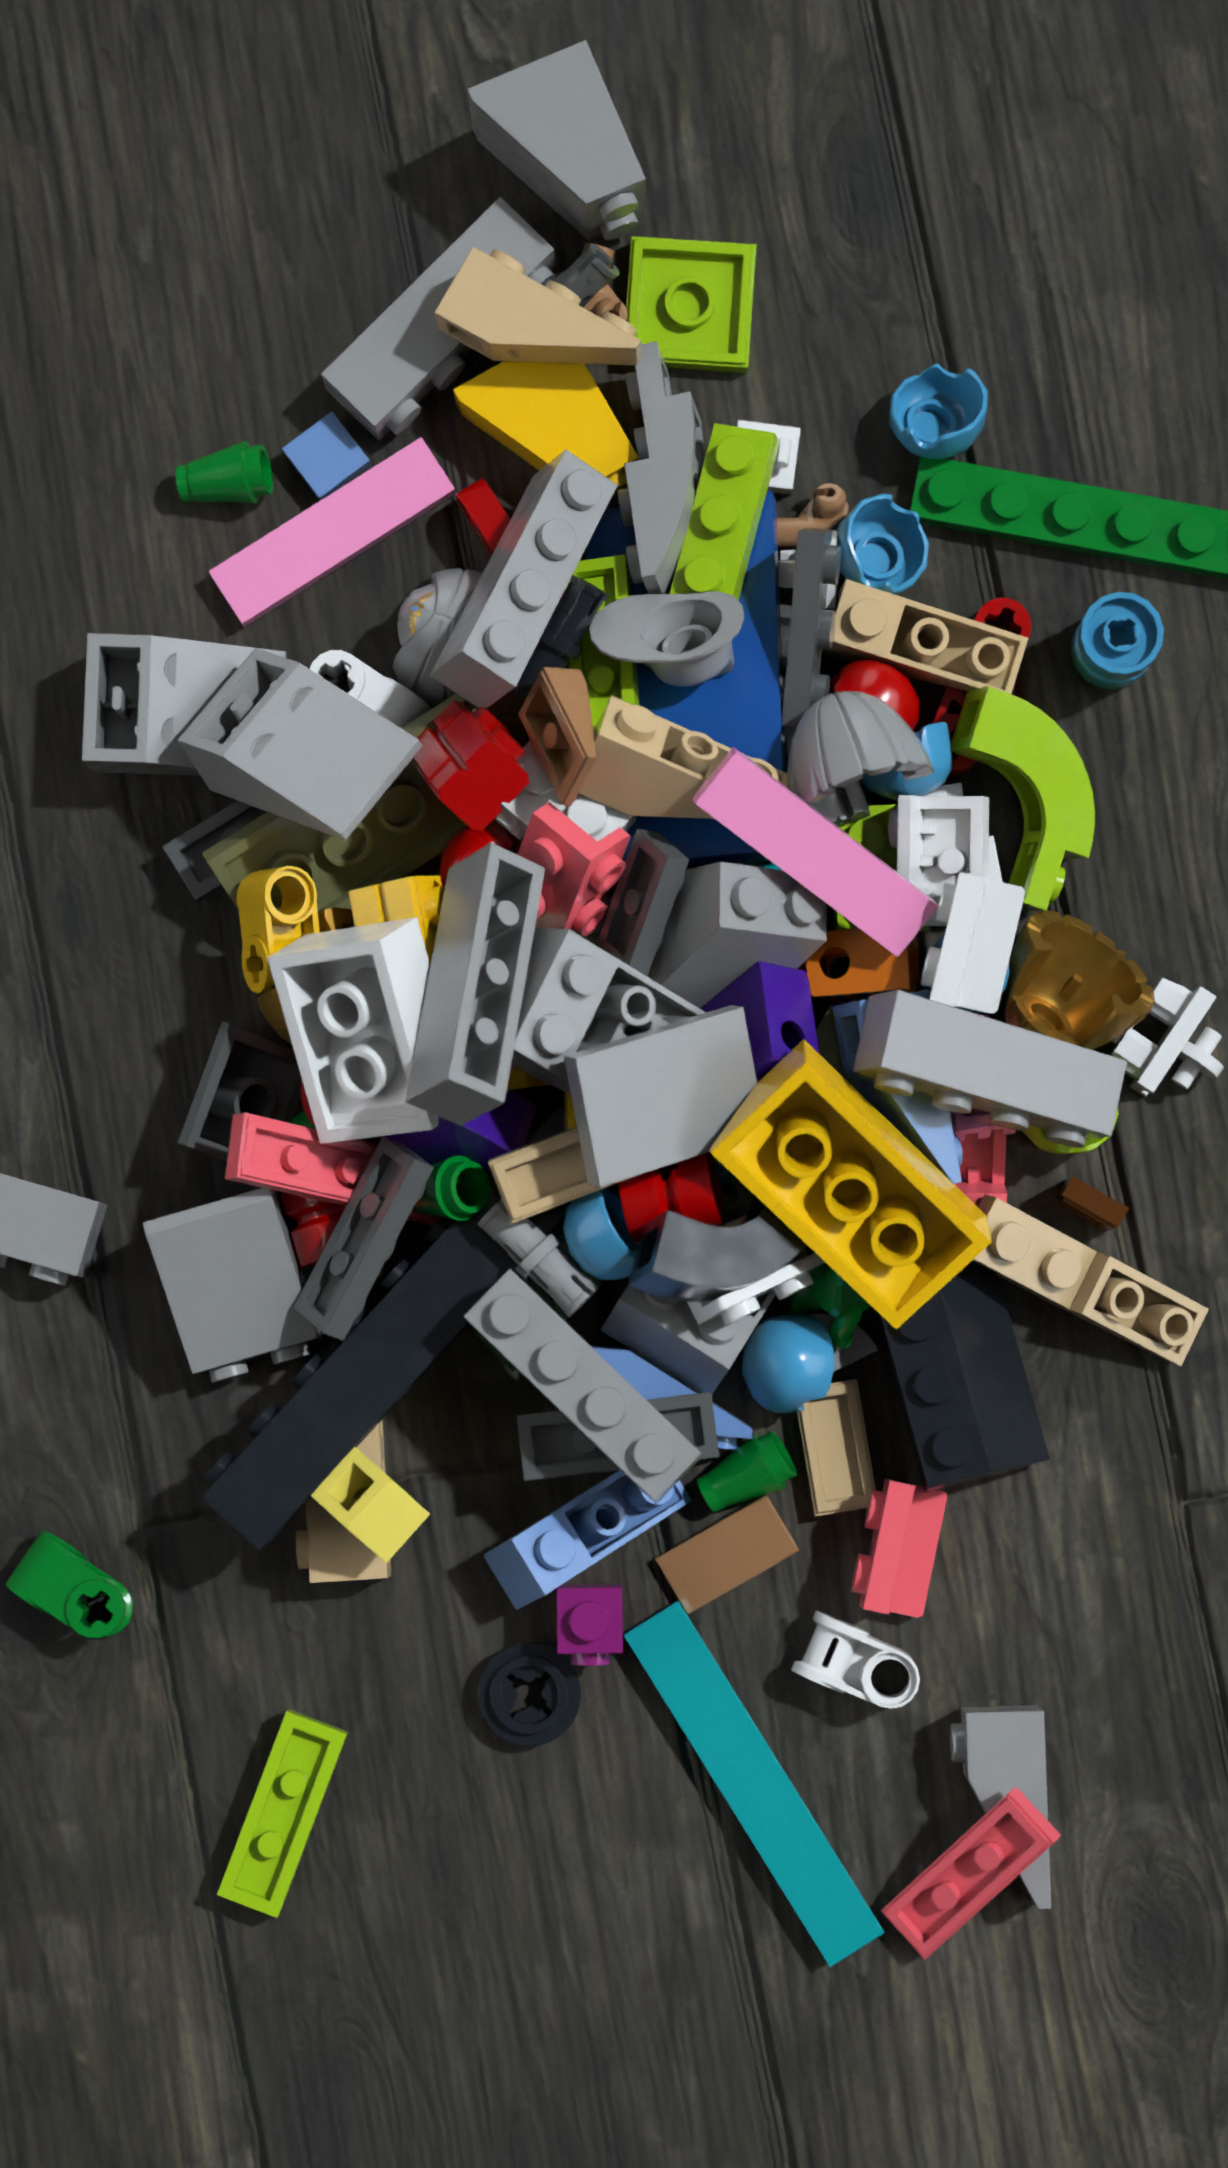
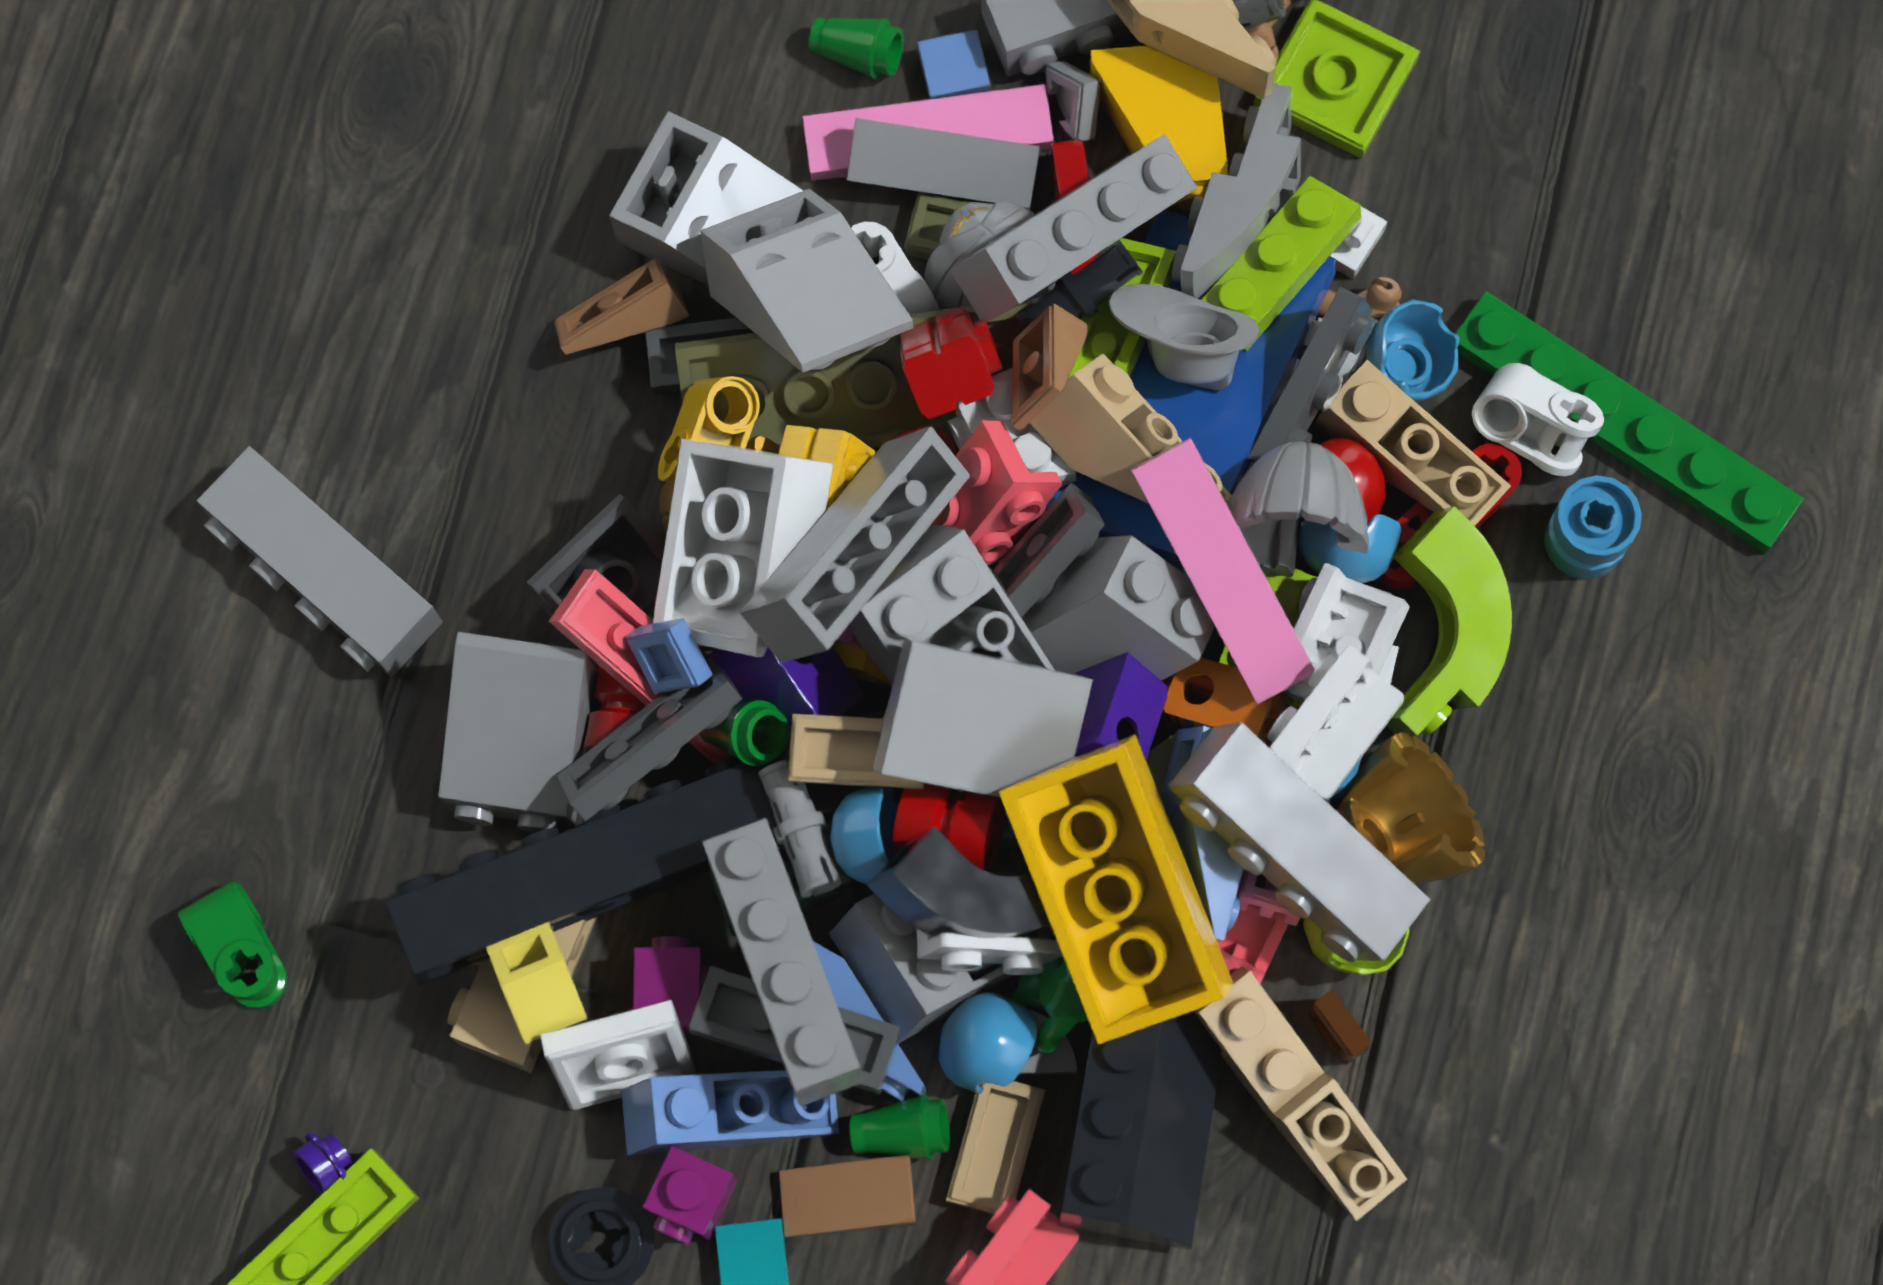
camera: 25 degrees right, 10 degrees down
dark azure hair [889,364,988,460] -> none
white hips [1109,978,1224,1097] -> none
none -> dark purple plate [293,1132,353,1195]
none -> white tile [541,1000,697,1110]
none -> medium nougat slope [554,258,690,355]
none -> medium blue tile [626,618,713,694]
none -> magenta brick [633,936,717,1035]
none -> light grey tile [847,118,1039,208]
none -> olive tile [904,191,972,260]
none -> light grey tile [1046,61,1101,141]
none -> white piece [1472,363,1604,476]

